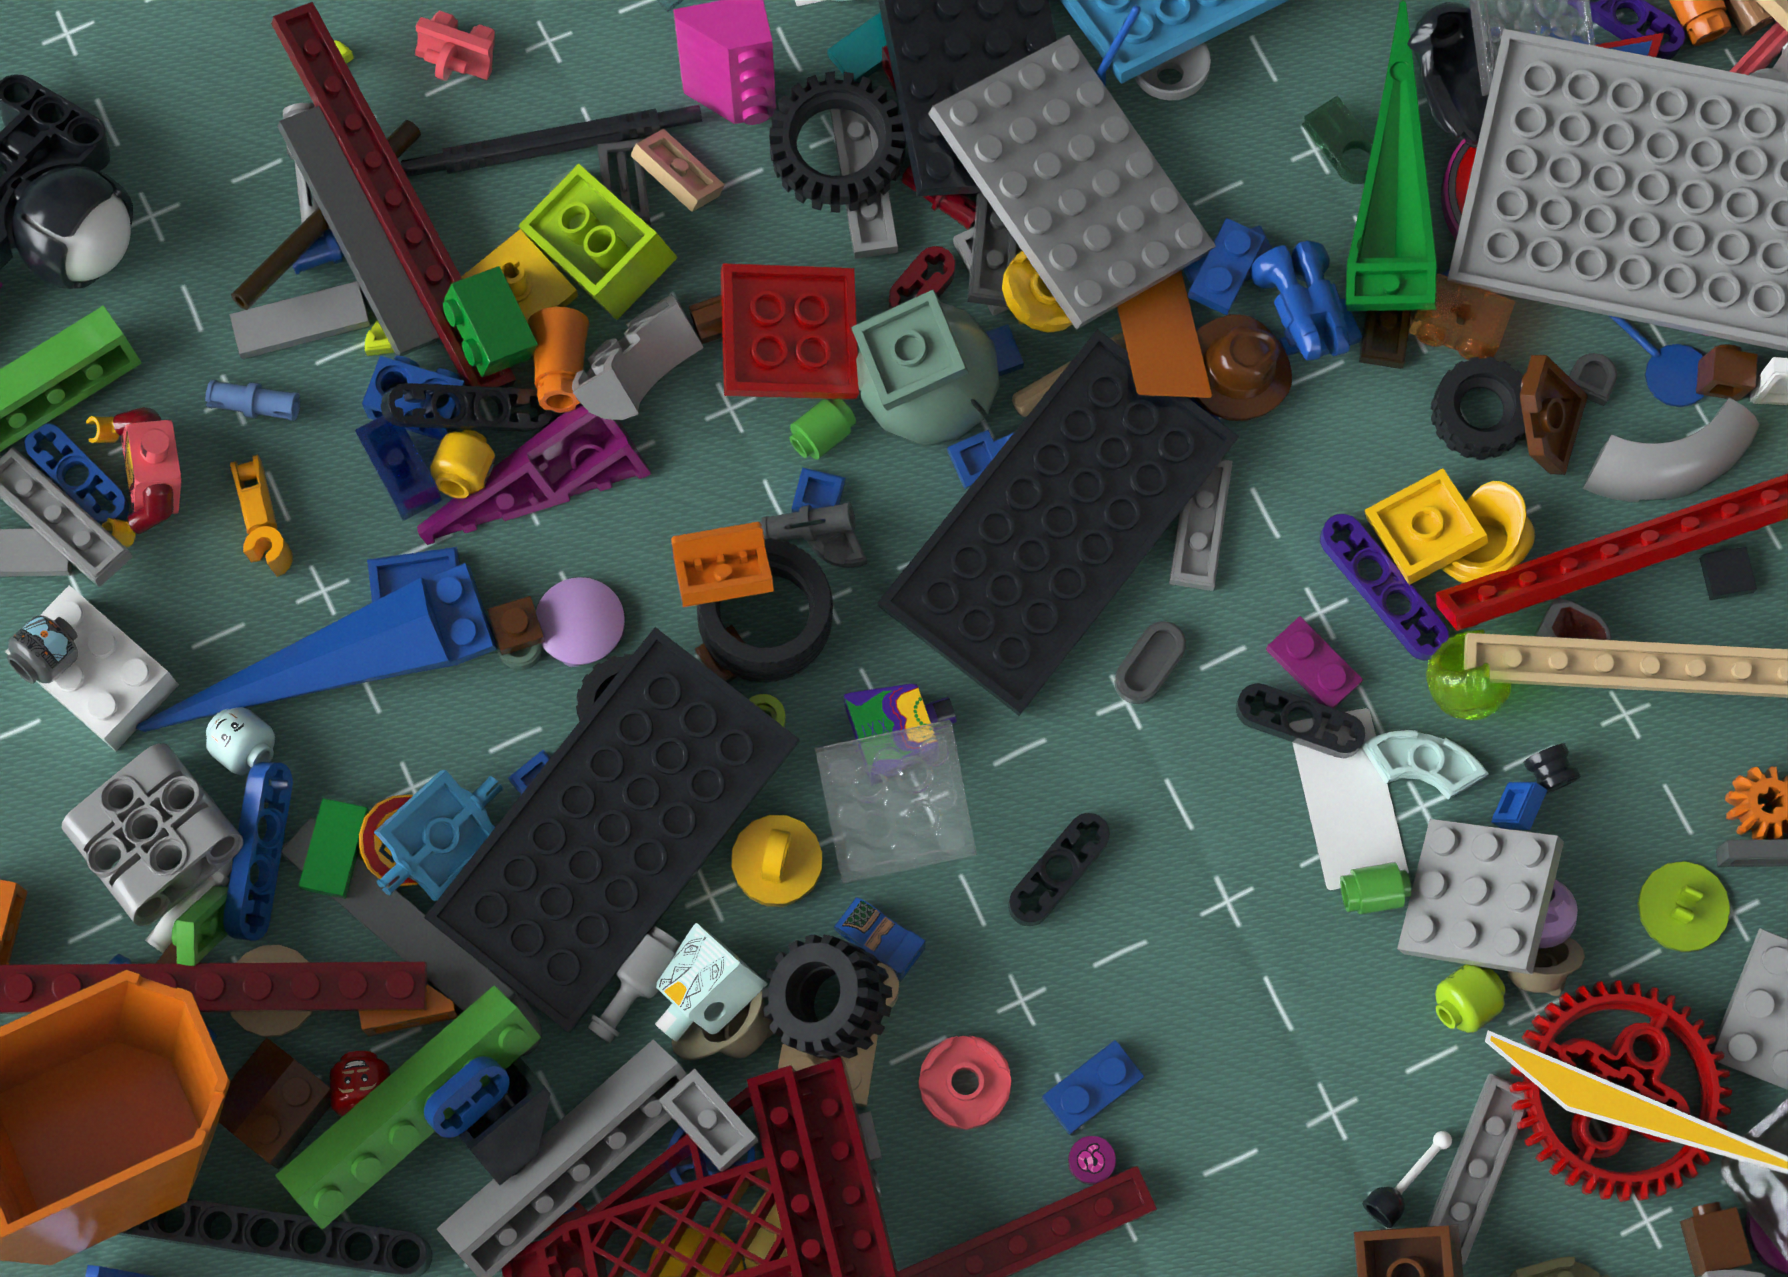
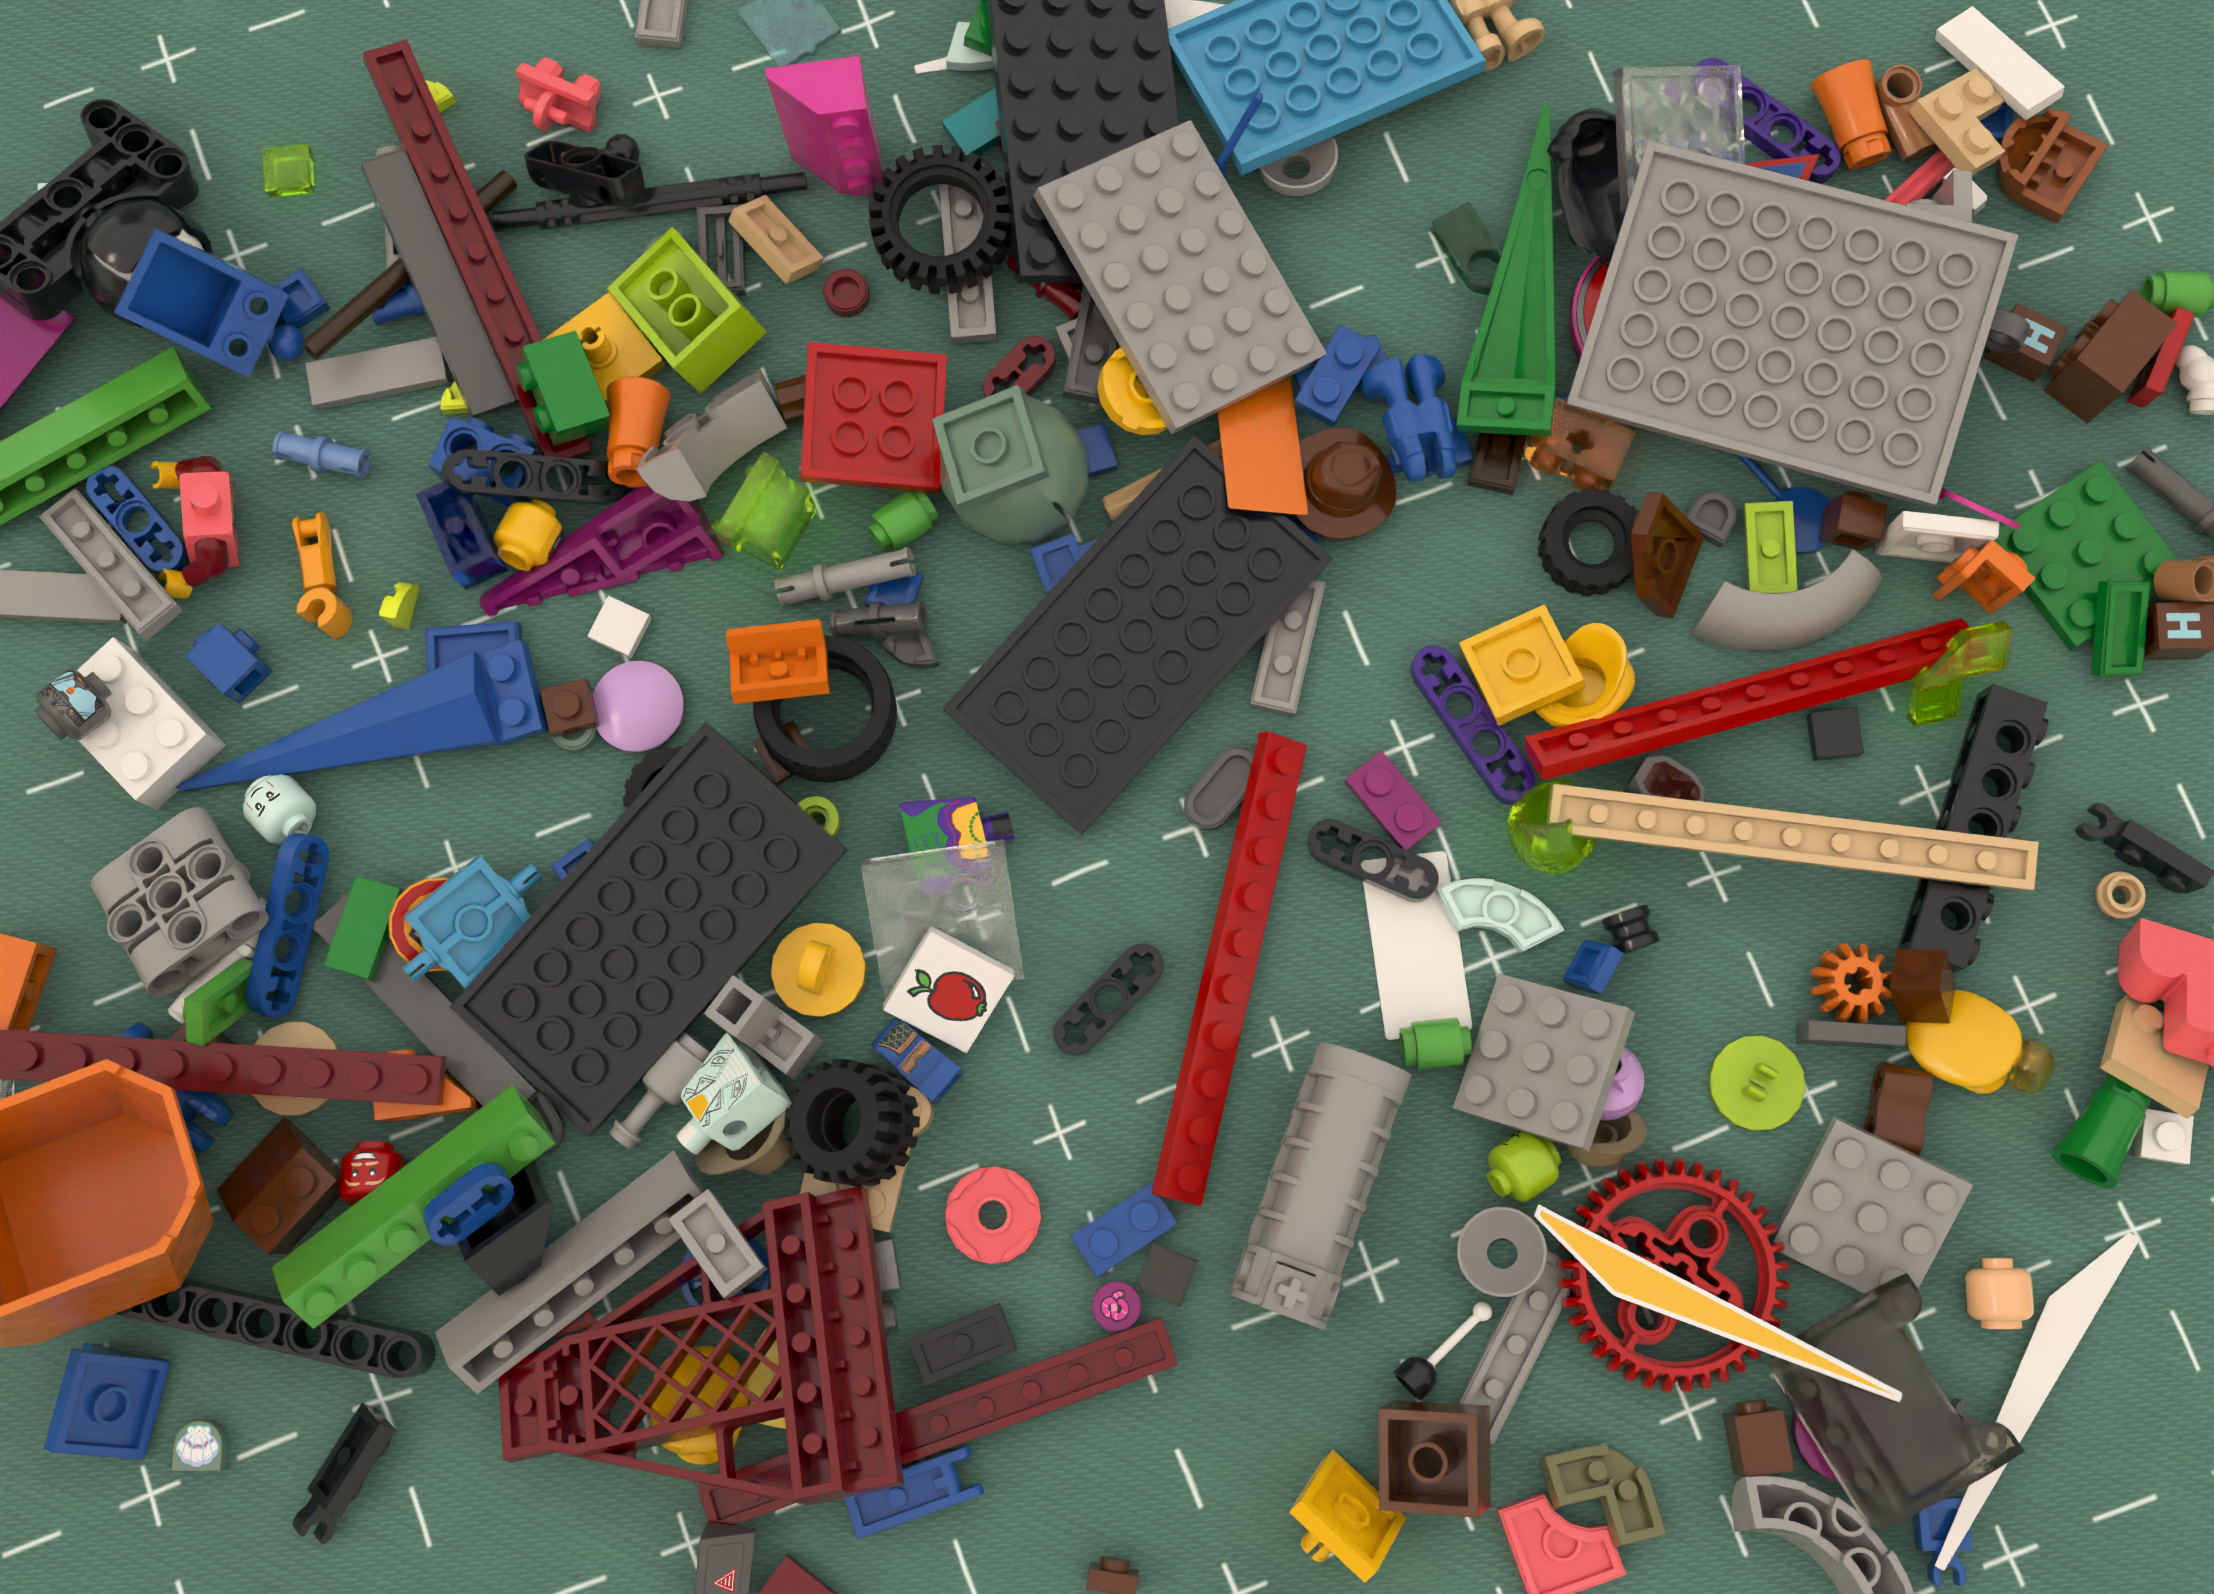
camera: 10 degrees right, 5 degrees up
none -> blue slope [114,228,305,377]
none -> blue brick [185,623,273,704]
none -> clear neon green tile [262,144,314,197]
none -> blue tile [276,268,330,329]
none -> neon yellow tile [379,582,420,630]
none -> black piece [524,134,645,209]
none -> white tile [587,596,652,659]
none -> light grey brick [704,975,823,1080]
none -> clear neon green plate [712,452,817,571]
none -> light grey pin [774,547,916,607]
none -> dark red tile [823,269,870,317]
none -> white tile [883,926,1014,1053]
none -> black plate [908,1303,1017,1386]
none -> clear smoke tile [1136,1243,1198,1306]
none -> red plate [1151,731,1307,1206]
none -> light grey piece [1229,1042,1412,1331]
none -> light grey piece [1457,1207,1547,1297]
none -> lime plate [1743,501,1798,594]

